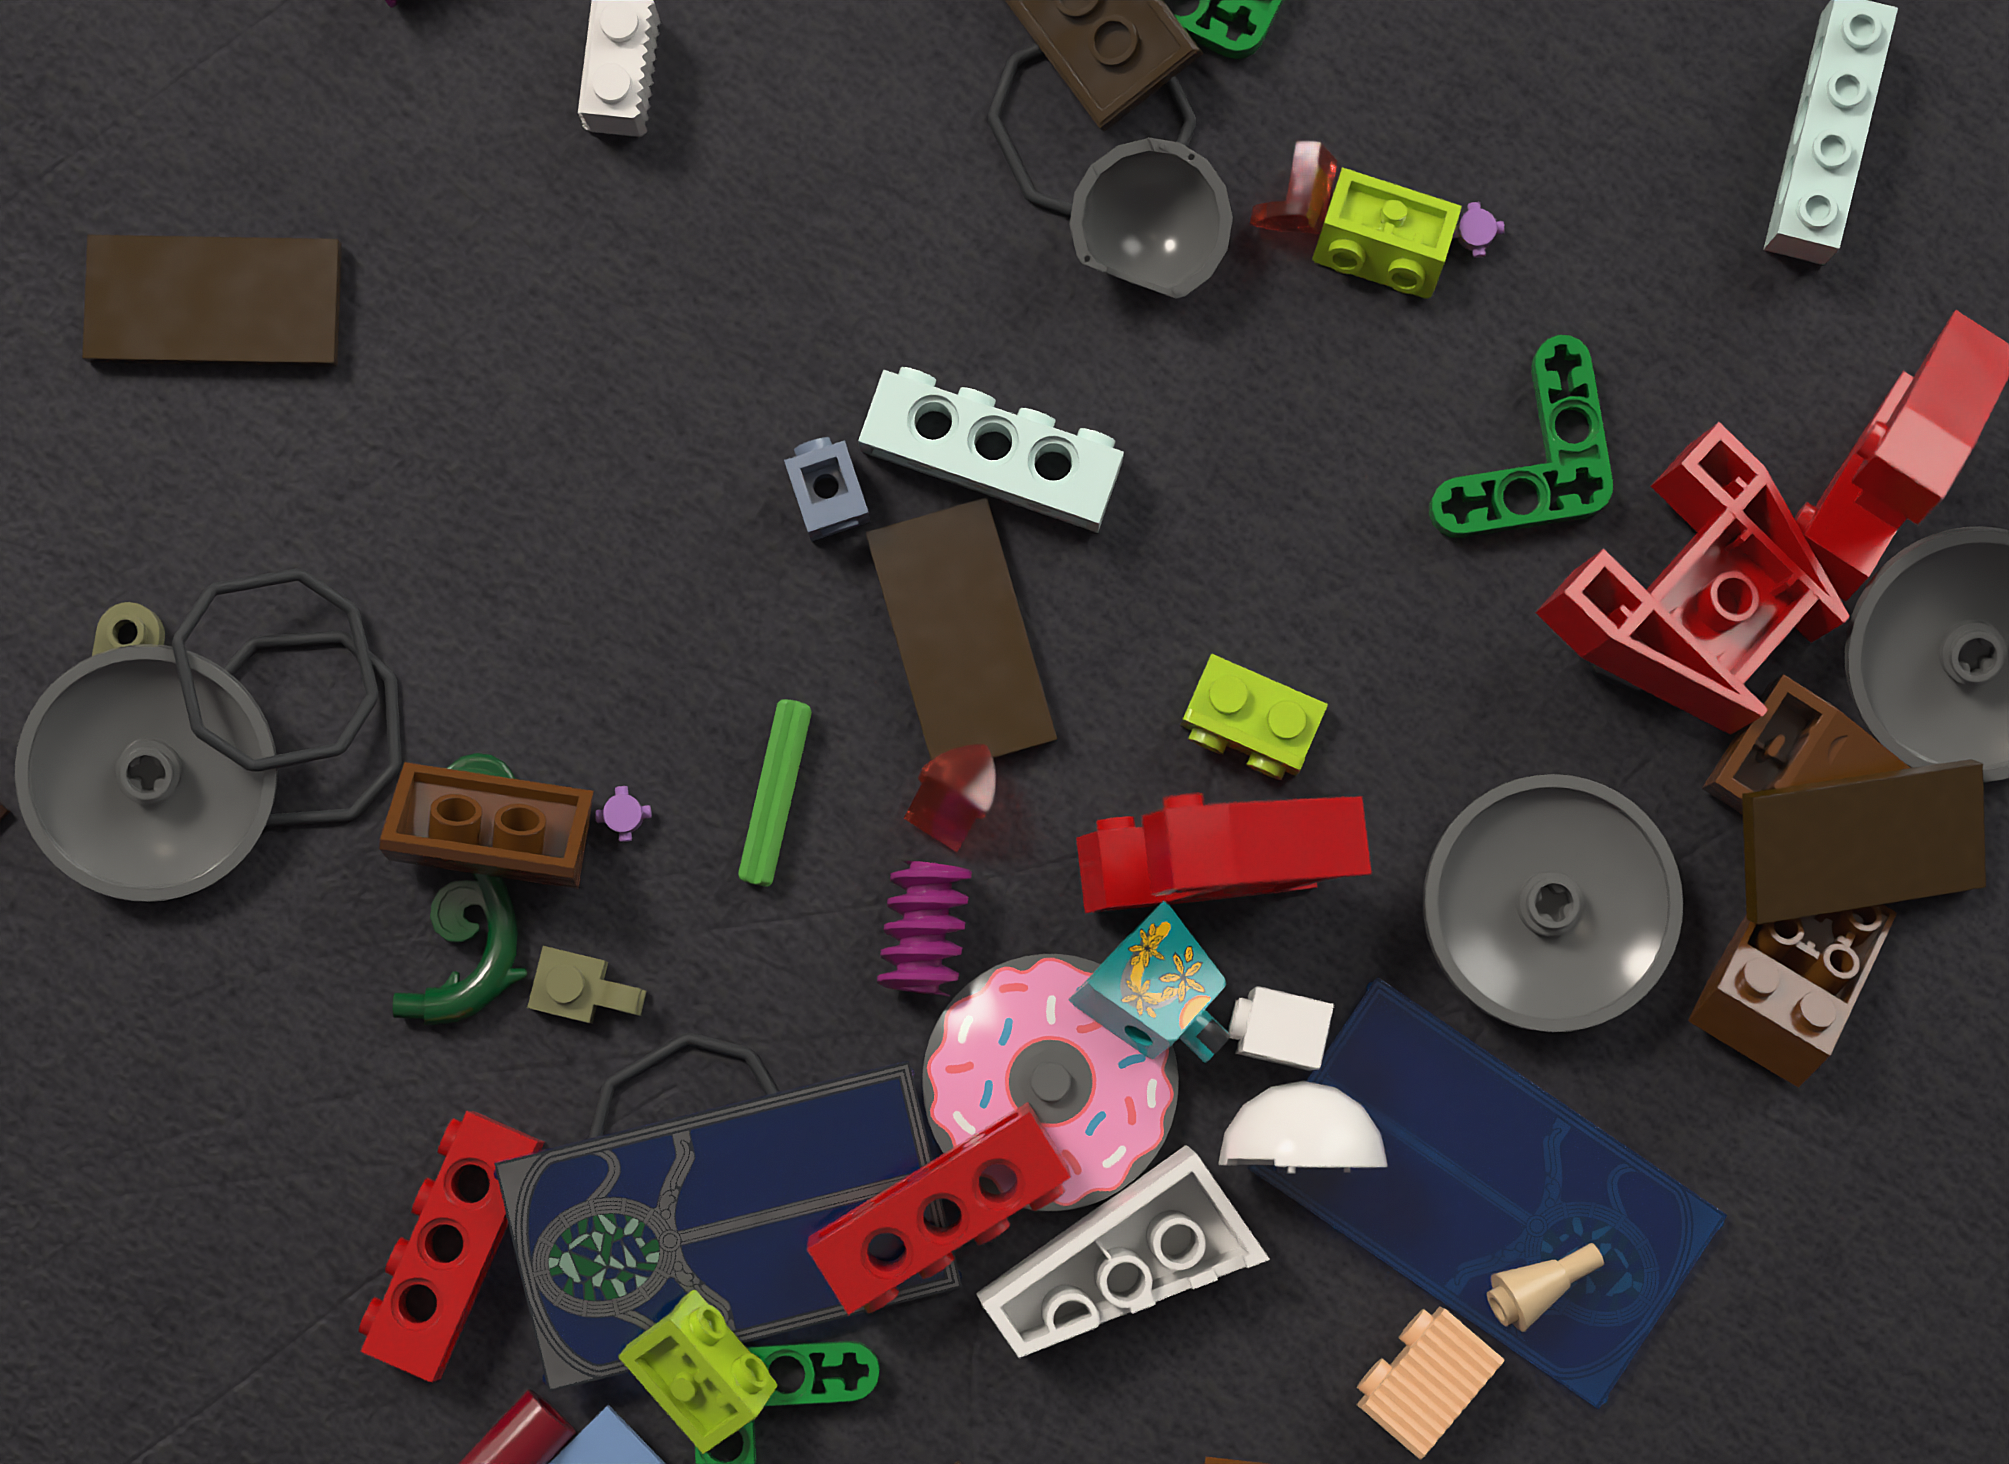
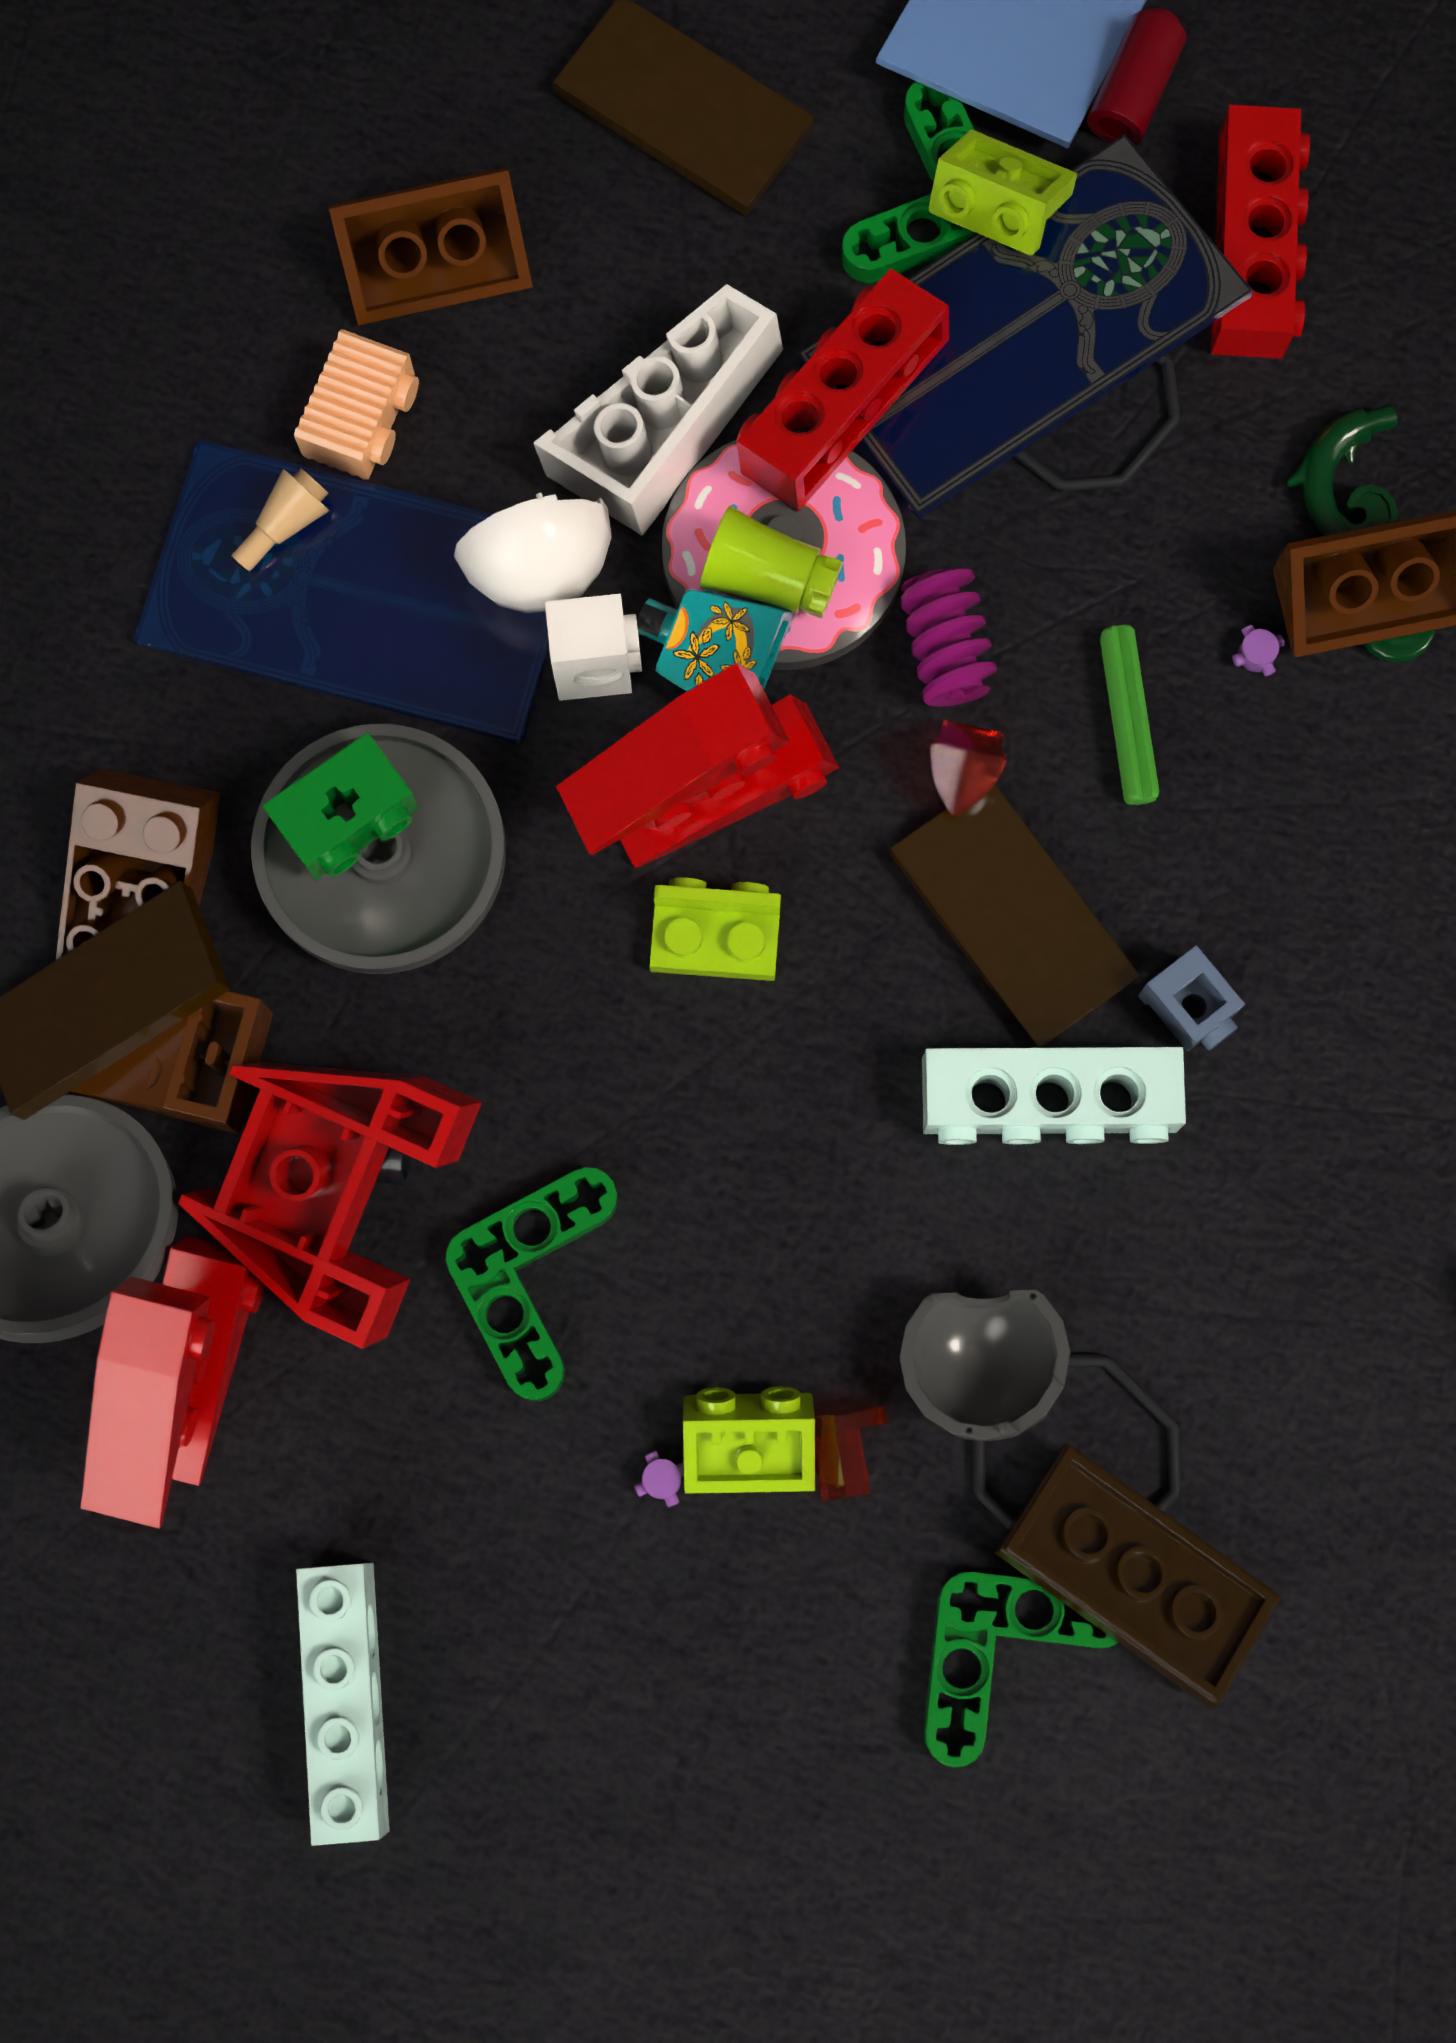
camera: 160 degrees right, 5 degrees down
olive plate [527,946,647,1024] -> none
none -> green brick [262,732,419,882]
none -> lime plant [700,505,843,618]

